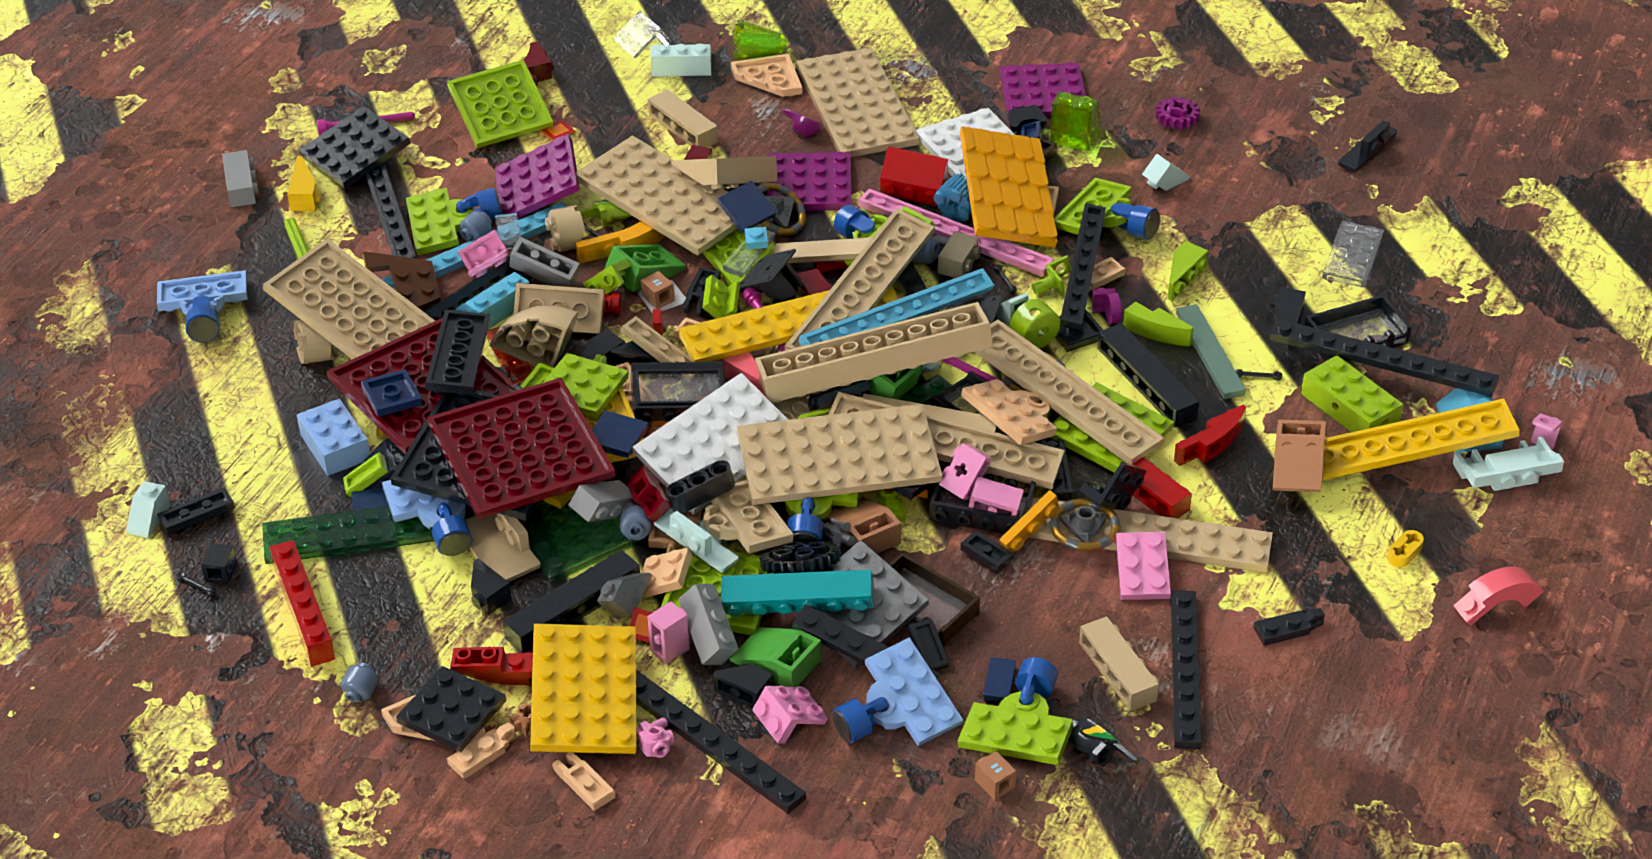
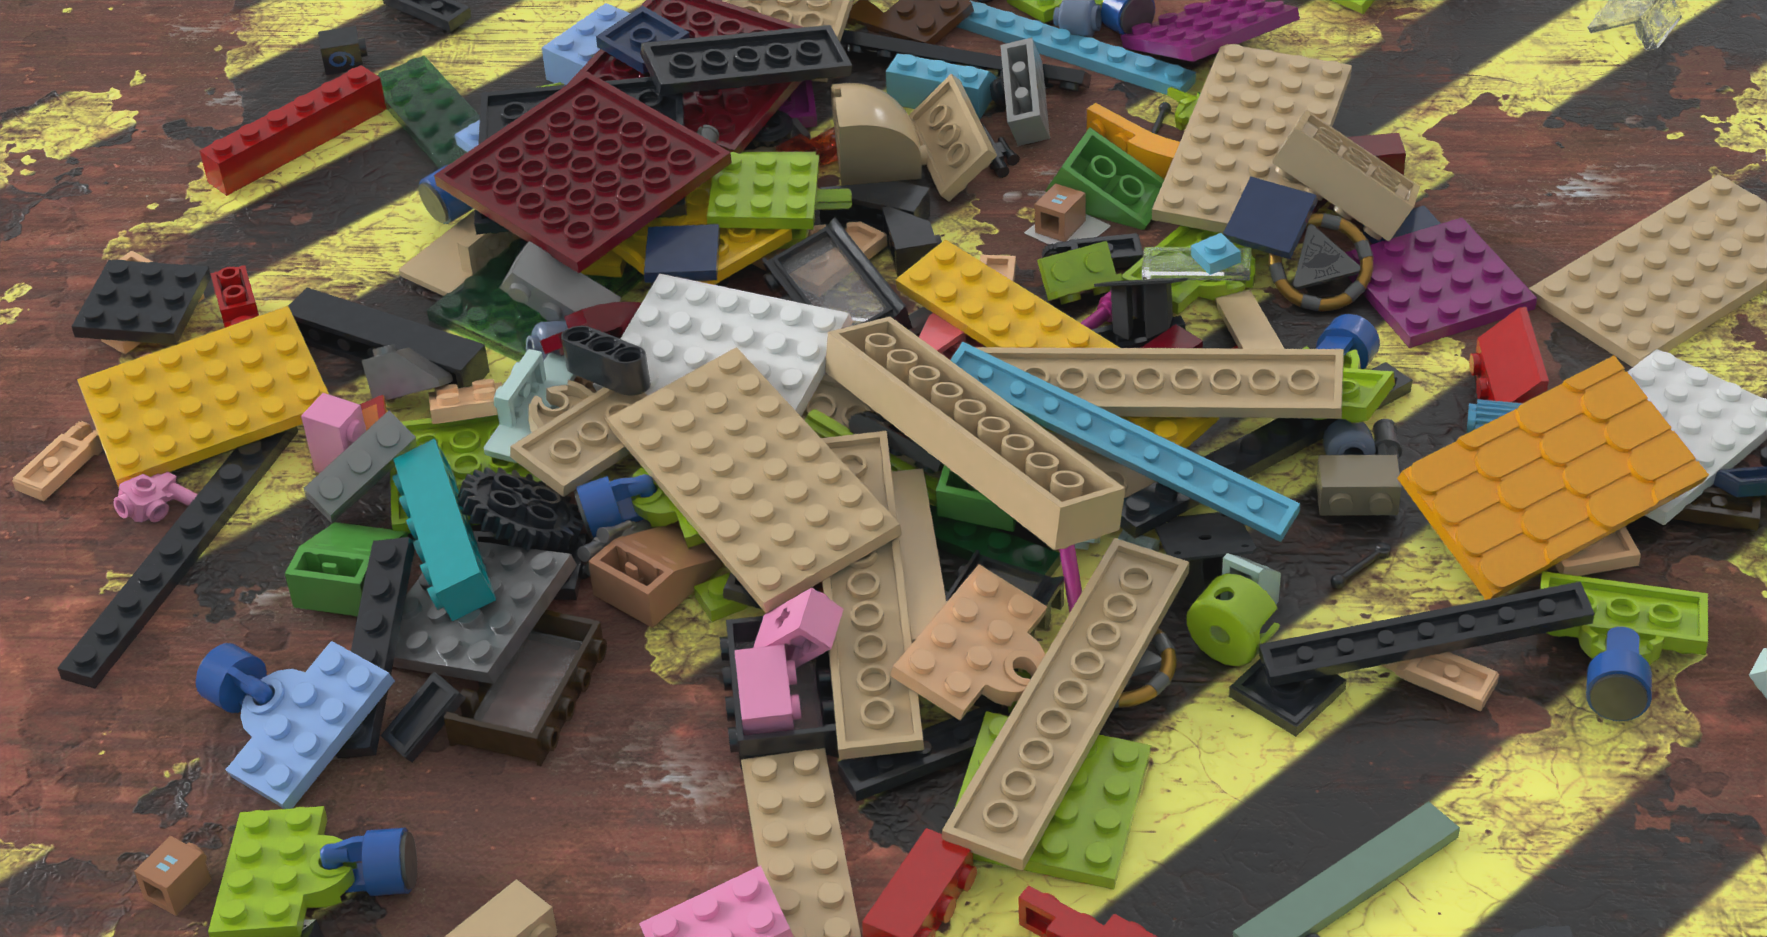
camera: 70 degrees right, 0 degrees up
black hinge [176,572,216,597] -> none
sand blue head [341,662,379,702] -> none
light nougat hinge [447,722,516,779] -> none
bright pink bracket [457,229,508,278] -> none
black slope [471,558,512,615] -> none
clear tile [495,213,521,249] -> none
piece [540,120,576,142] -> none
tan brick [545,205,585,252] -> none
lime bracket [583,259,631,294] -> none
red wheel [603,293,621,315] -> none
tan tile [620,316,696,384] -> none
tan brick [648,90,718,147] -> none
light aqua slope [650,43,712,77] -> none
red tile [653,309,663,336] -> none
black slope [713,664,773,709] -> none
light nougat plate [731,54,802,97] -> none
clear neon green cone [732,20,788,60] -> none
bright pink bracket [752,686,828,744] -> none
magenta piece [781,109,823,138] -> none
bright pink plate [858,189,1054,277] -> none
black plate [960,530,1014,573] -> none
dark blue tile [983,657,1016,703] -> none
light orange plate [999,490,1059,553] -> none
lime bracket [1031,255,1071,296] -> none
dark grey piece [1049,499,1121,551] -> none
black bracket [1079,462,1147,510] -> none
magenta piece [1092,288,1122,324] -> none
black brick [1097,323,1199,428] -> none
lime slope [1123,302,1194,346] -> none
lime slope [1167,241,1208,300] -> none

